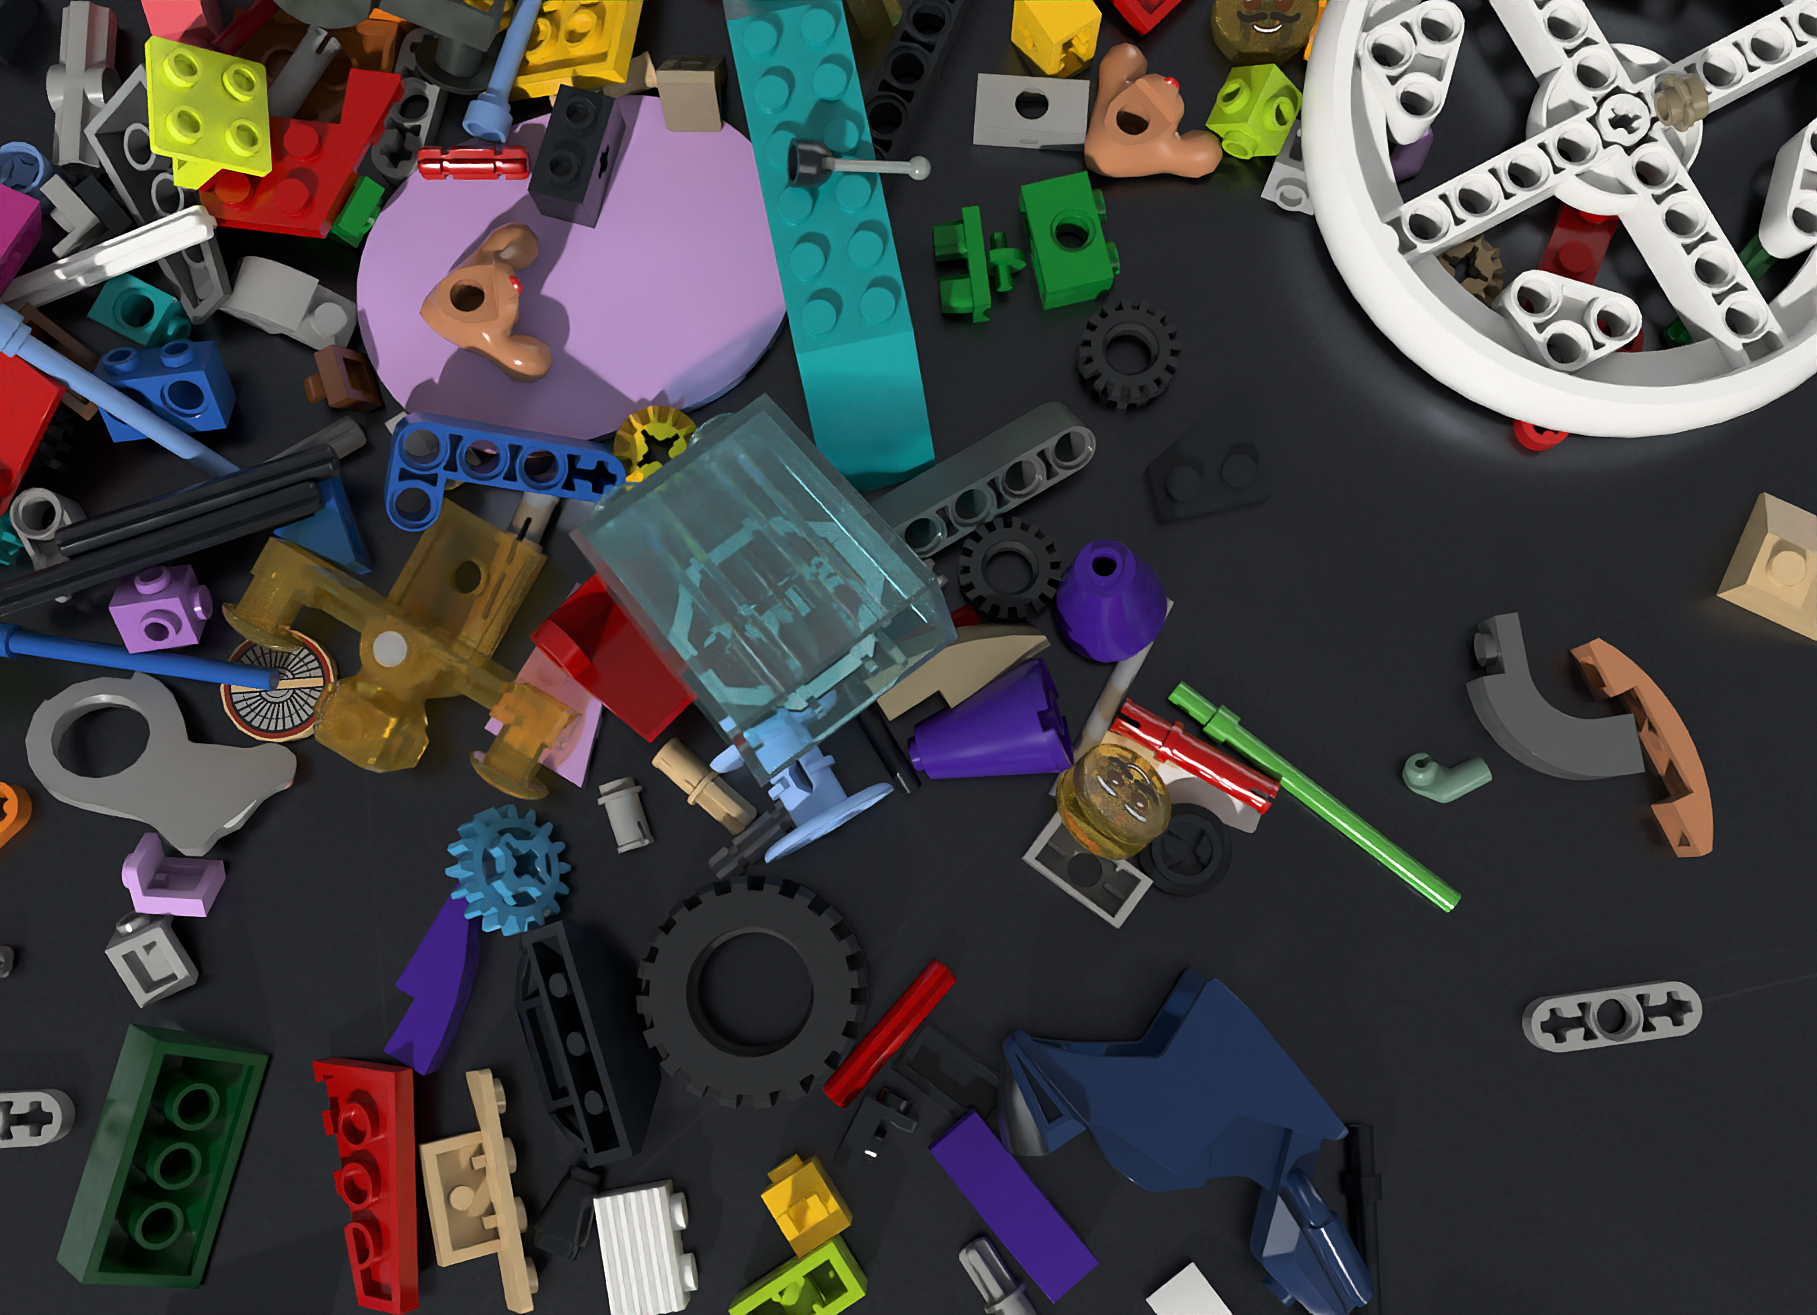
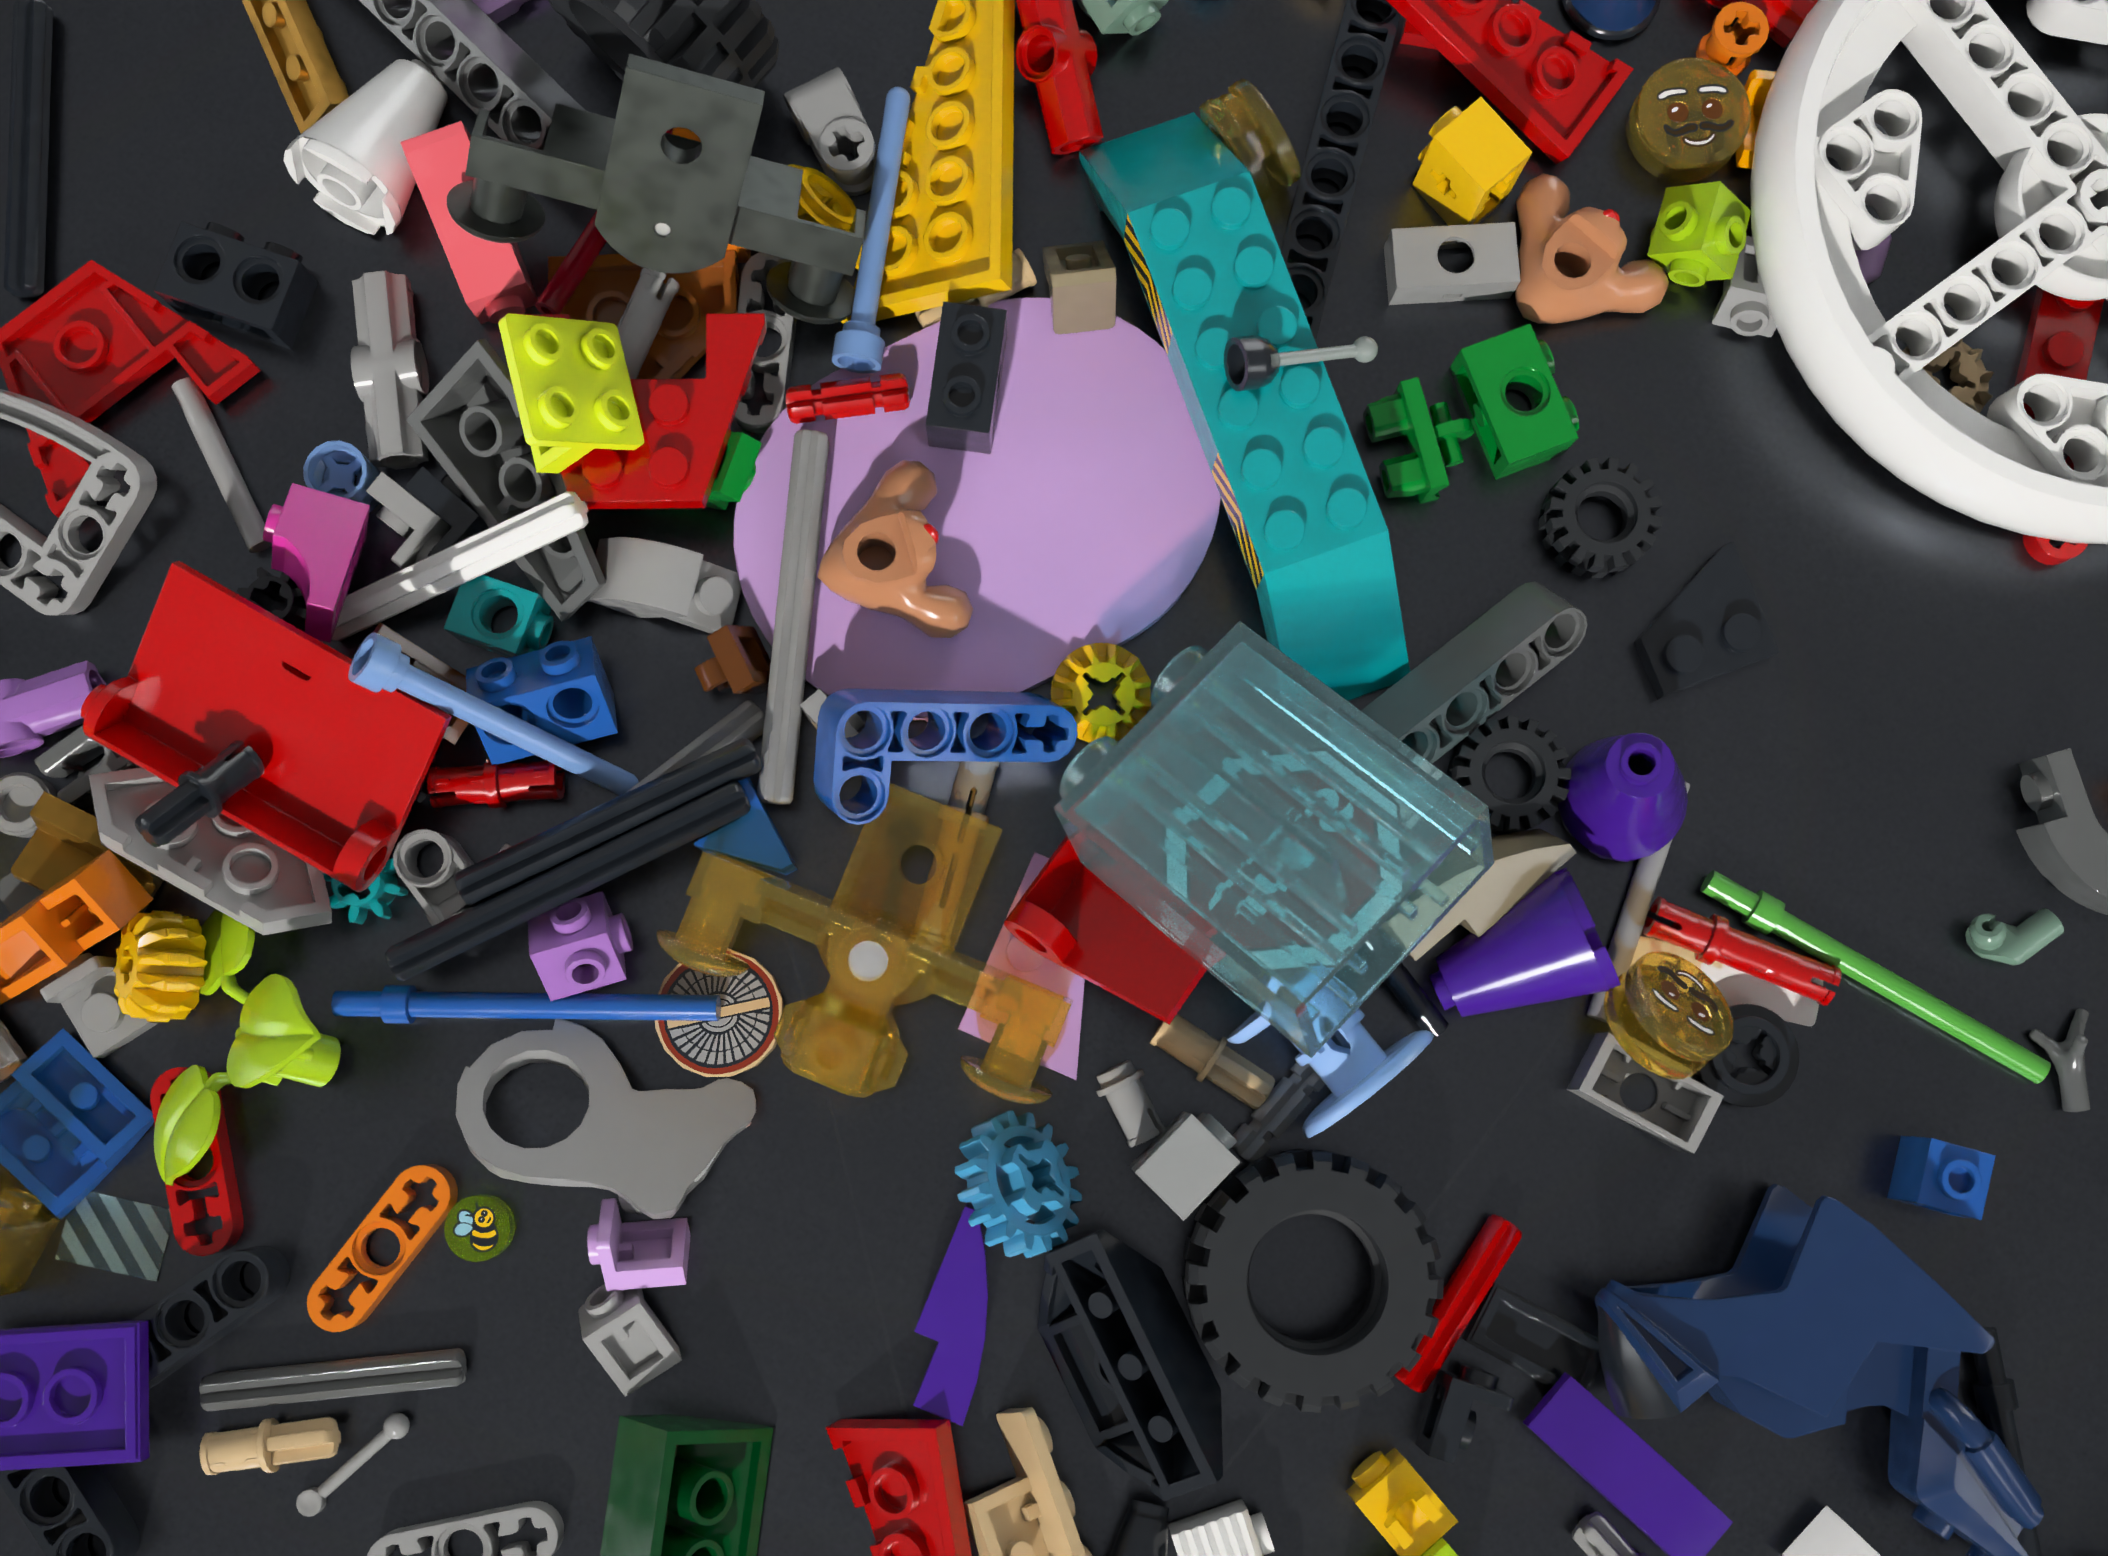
camera: 20 degrees left, 0 degrees up
none -> red pin [427,758,565,809]
none -> clear neon green tile [444,1194,515,1262]
none -> light grey axle [757,430,829,805]
none -> light grey brick [1128,1111,1240,1221]
none -> blue brick [1887,1136,1996,1220]
none -> dark grey bar [2029,1008,2091,1112]

